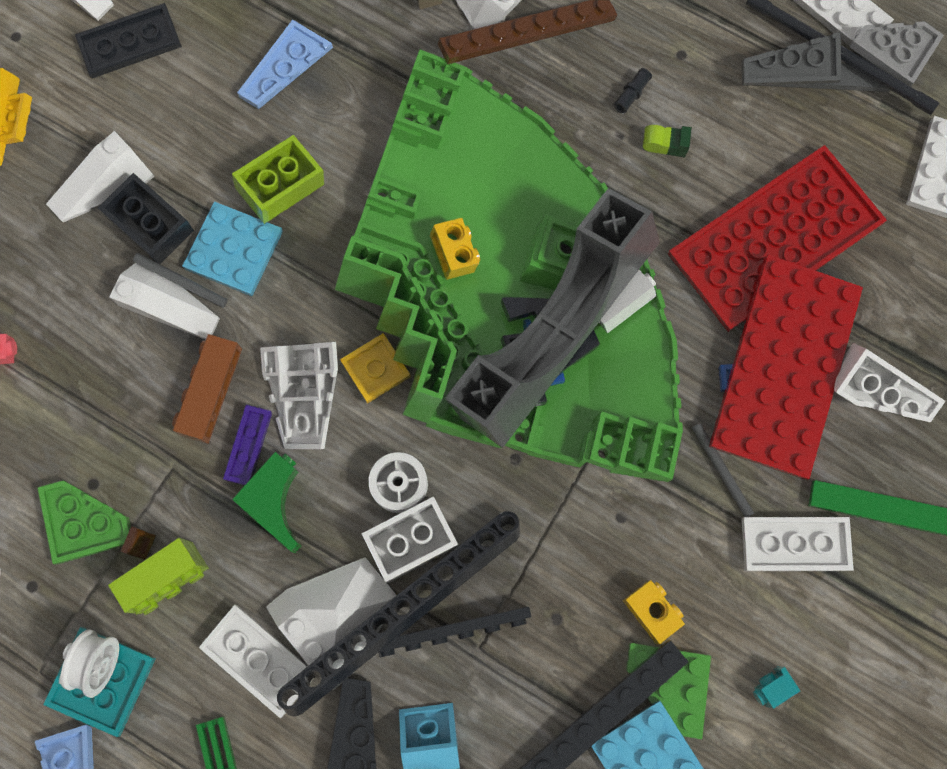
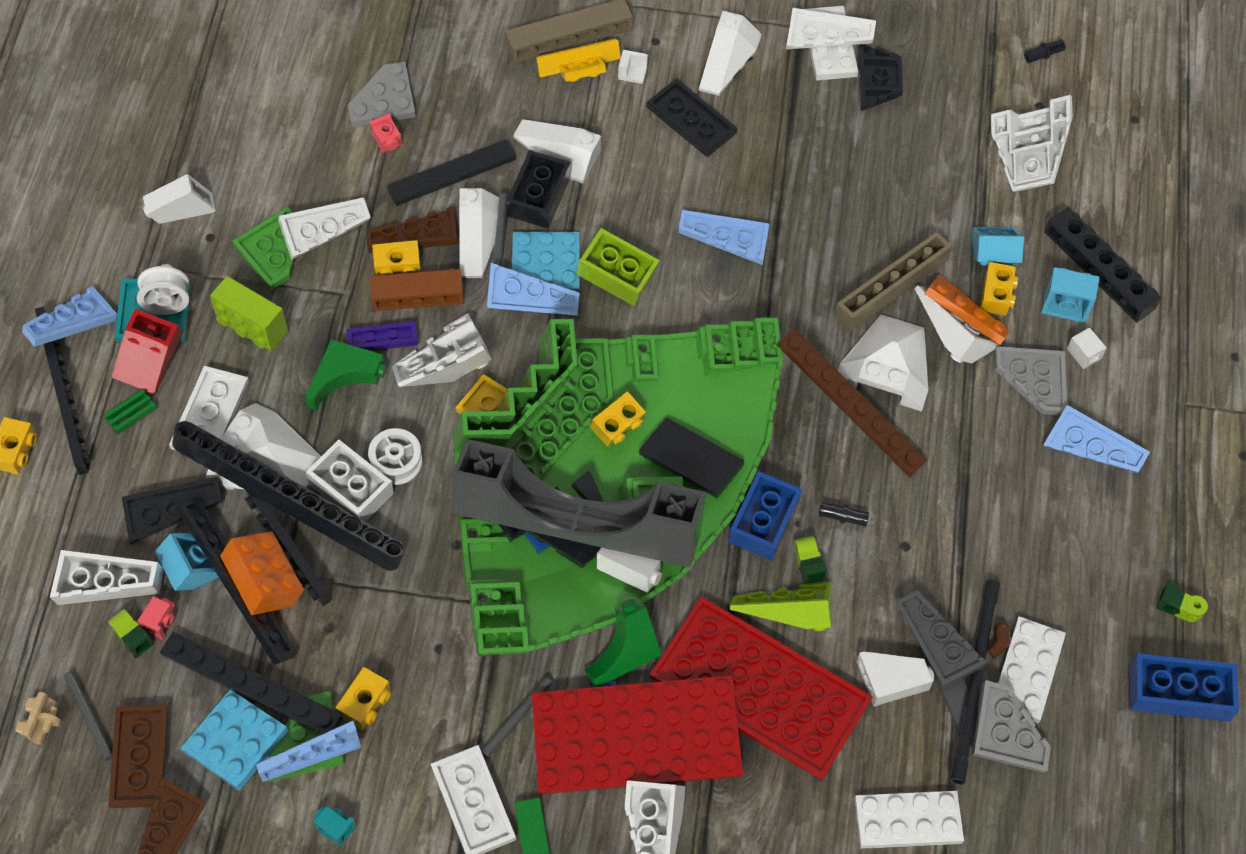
camera: 65 degrees right, 15 degrees down
reddish brown tile [121,526,156,560] -> none
none -> slope [111,309,183,395]
none -> black plate [176,498,297,665]
none -> orange brick [220,531,304,616]
none -> light blue wing [256,721,362,782]
none -> white wing [278,198,371,260]
none -> reddish brown wing [366,206,458,253]
none -> yellow brick [372,240,421,276]
none -> black tile [387,139,516,206]
none -> light blue wing [487,263,580,316]
none -> green arch [584,597,662,687]
none -> white panel [618,50,648,84]
none -> black tile [639,417,744,498]
none -> blue brick [728,471,802,561]
none -> lime wedge [730,582,833,631]
none -> white slope [856,652,934,706]
none -> reddish brown arm [987,623,1011,659]

